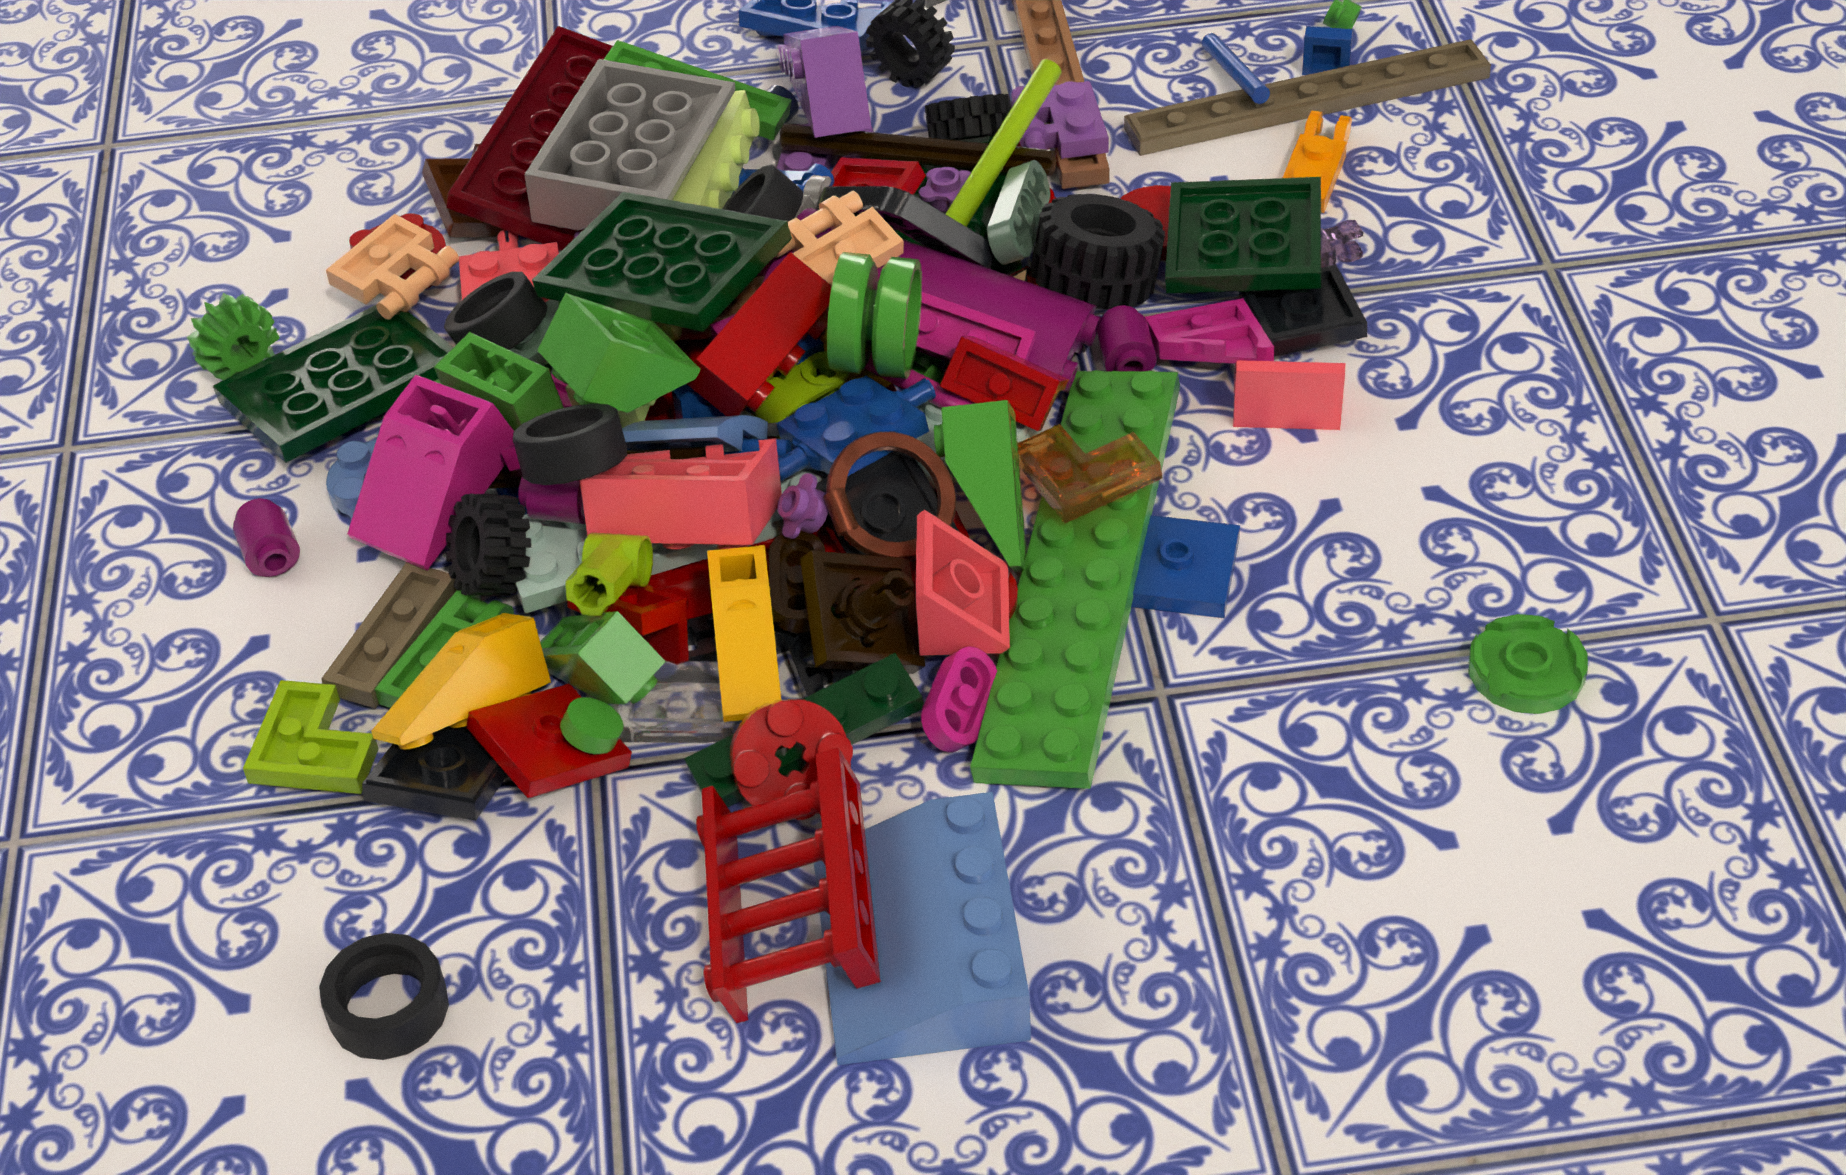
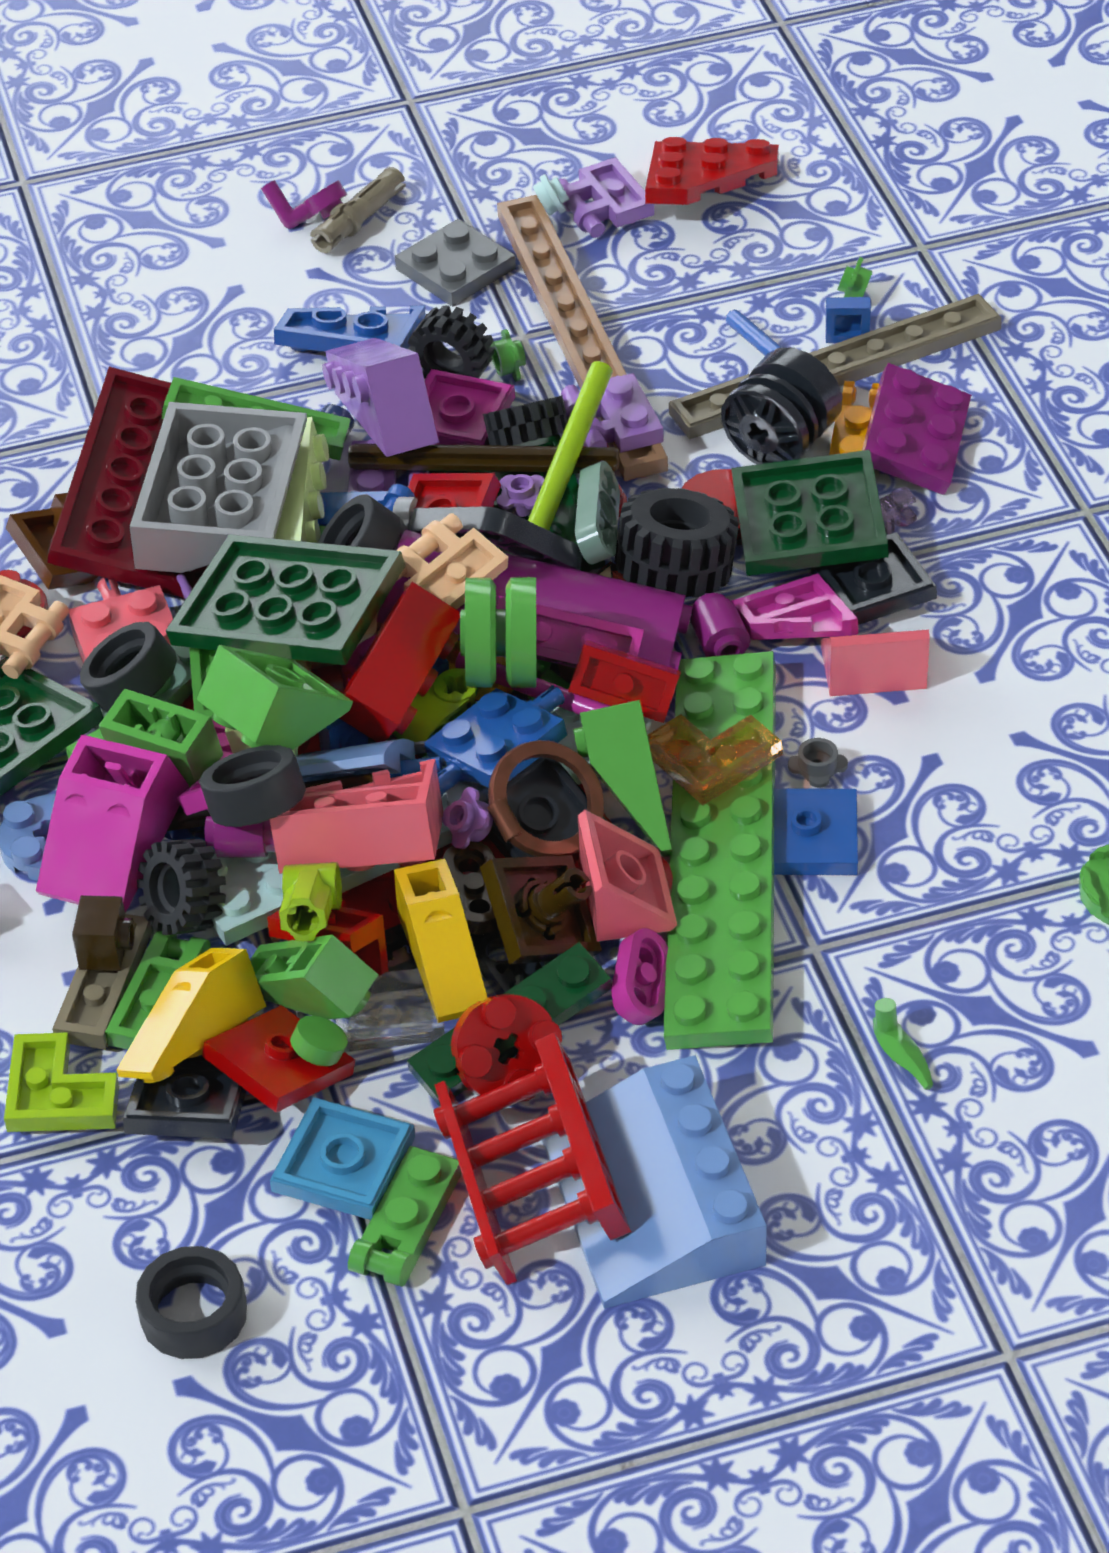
camera: 10 degrees left, 0 degrees up
none -> dark brown plate [72,895,135,971]
none -> dark azure plate [270,1097,416,1220]
none -> bright green plate [348,1146,462,1287]
none -> dark pink plate [425,369,516,445]
none -> bright green plate [491,329,526,382]
none -> black wheel [721,347,842,464]
none -> dark grey plate [788,738,848,788]
none -> magenta plate [862,363,971,495]
none -> bright green bar [873,998,933,1090]

